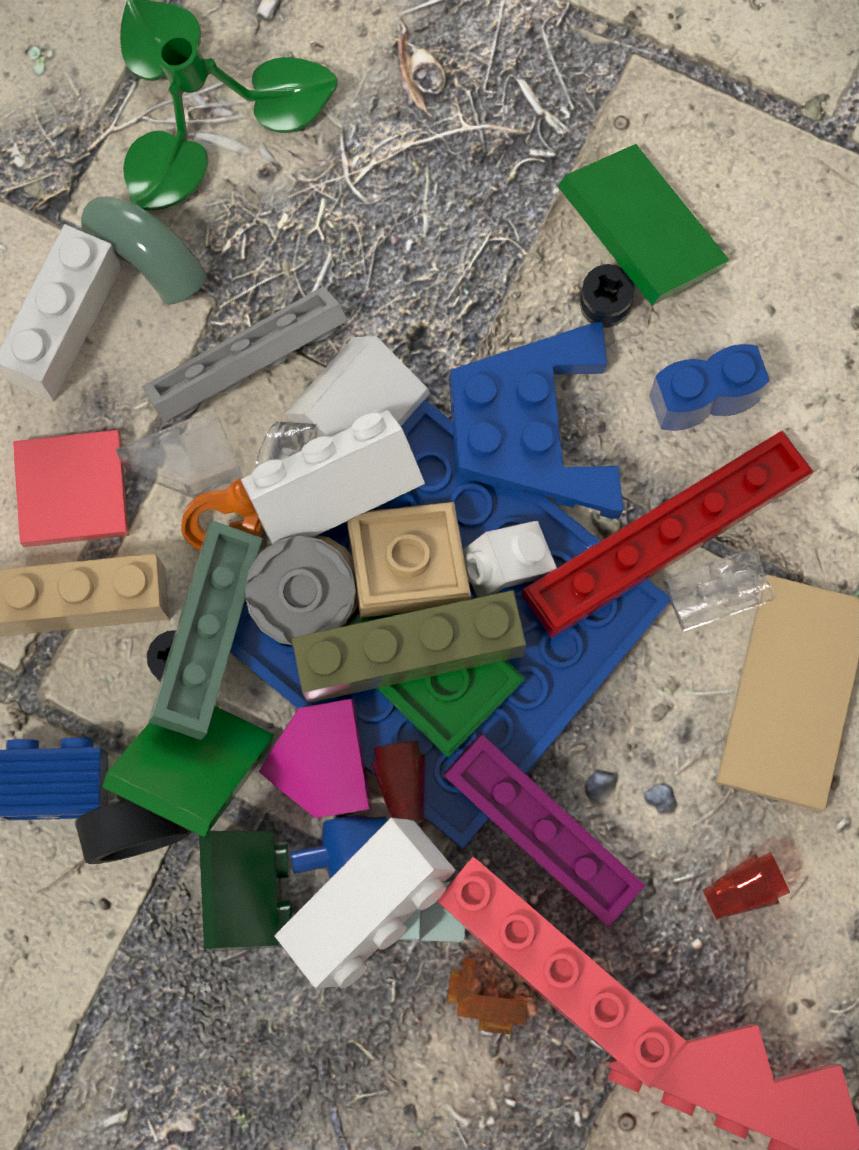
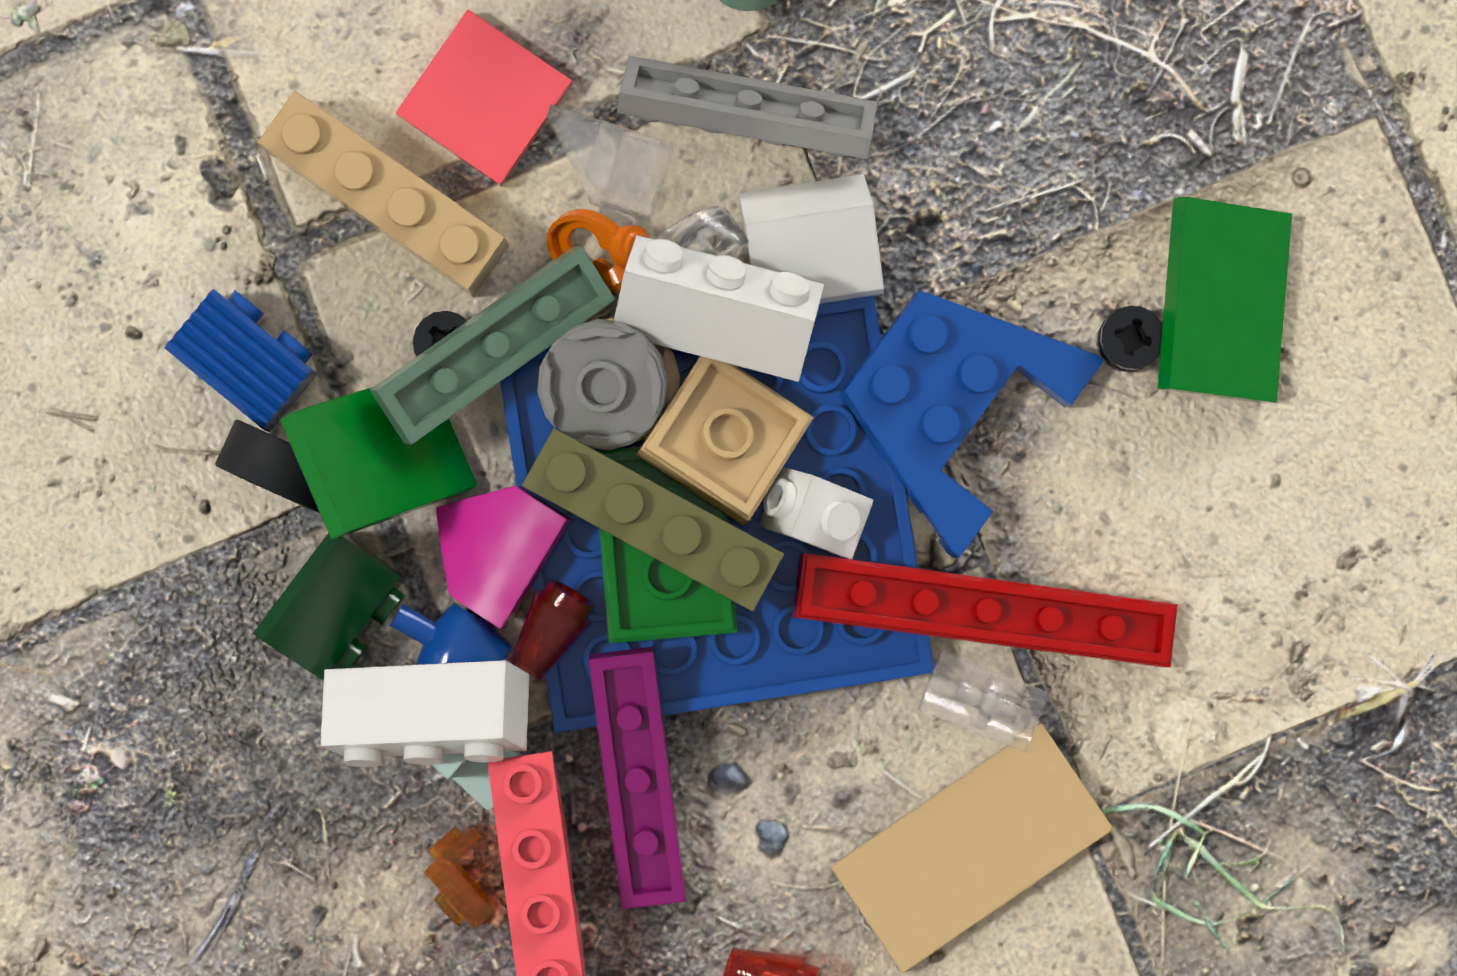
camera: 35 degrees right, 10 degrees up
blue brick [649,344,770,431] -> none

